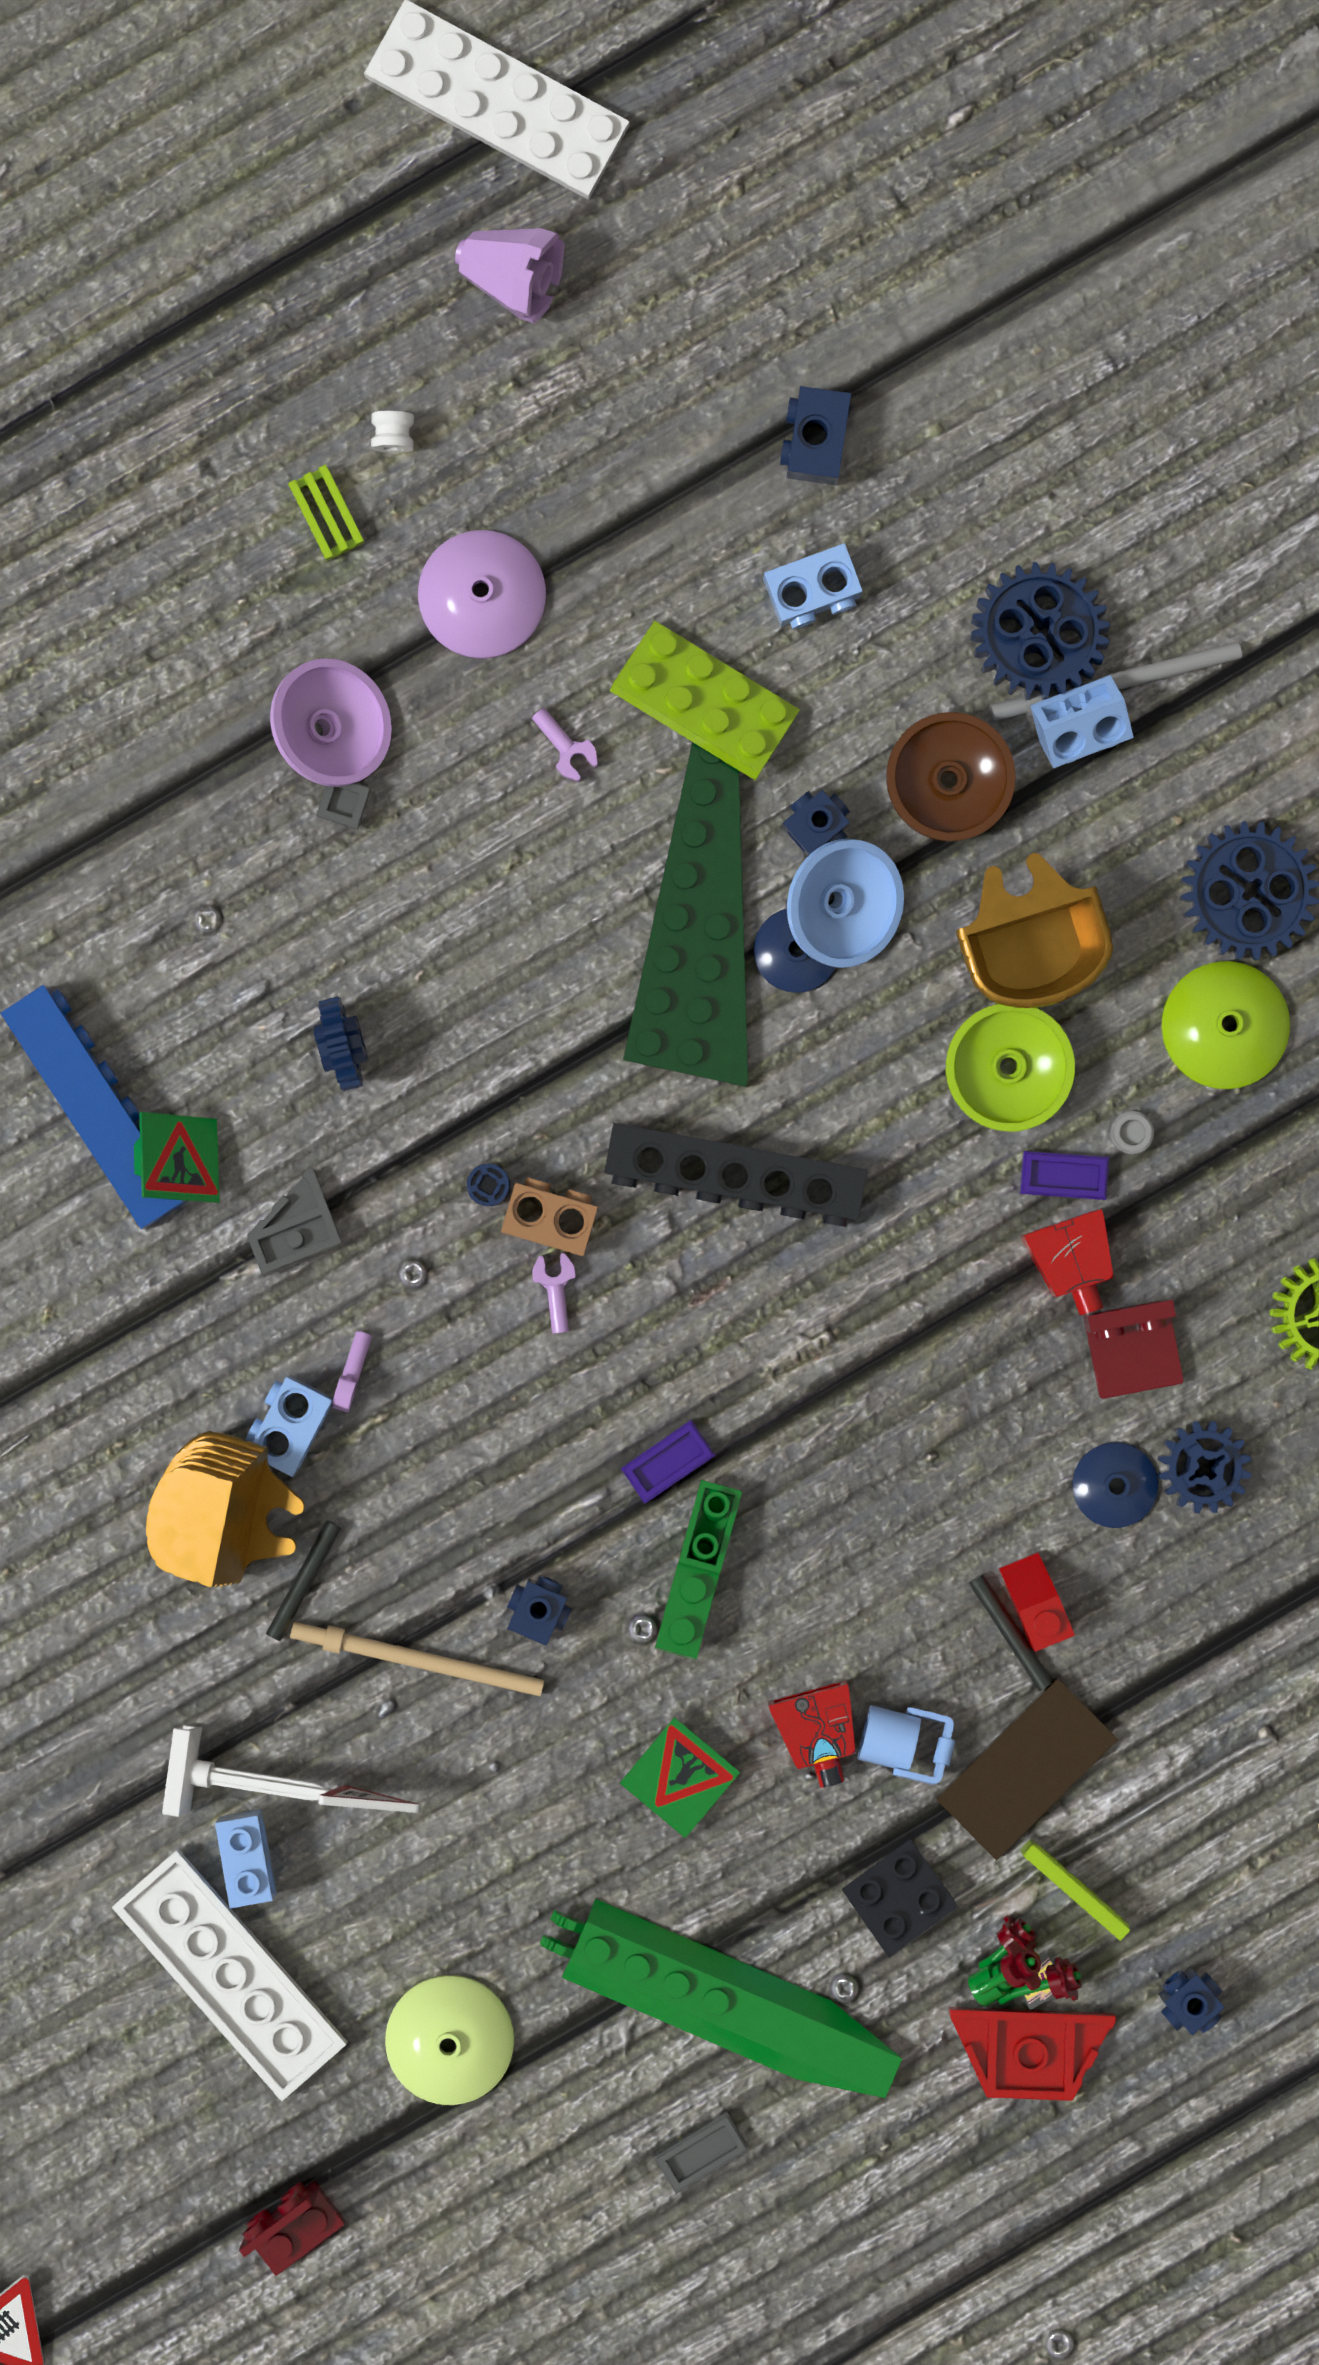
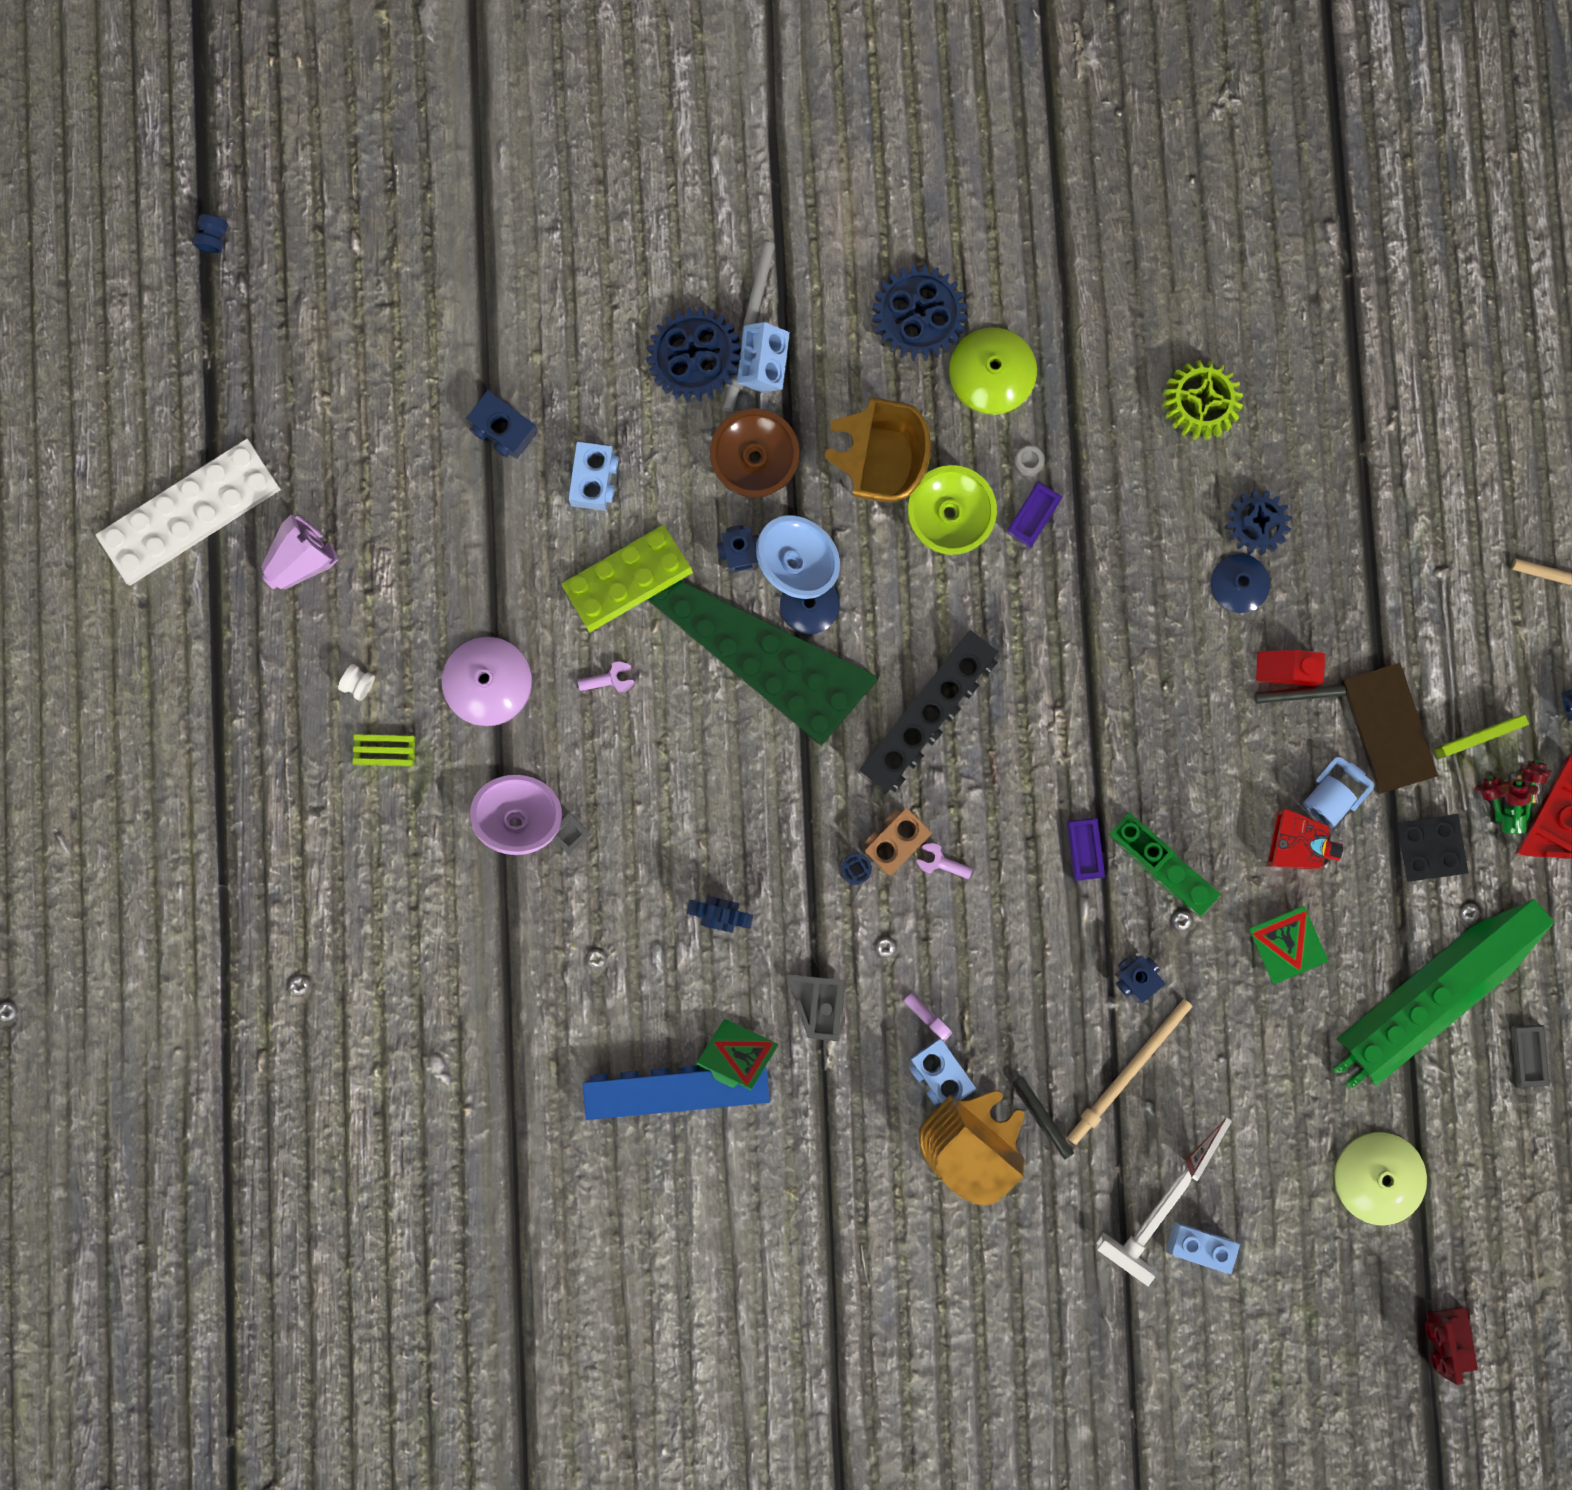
camera: 70 degrees left, 5 degrees down
white plate [111,1849,348,2101] -> none
red torso [1021,1209,1113,1316] -> none
dark red bracket [1083,1299,1183,1399] -> none

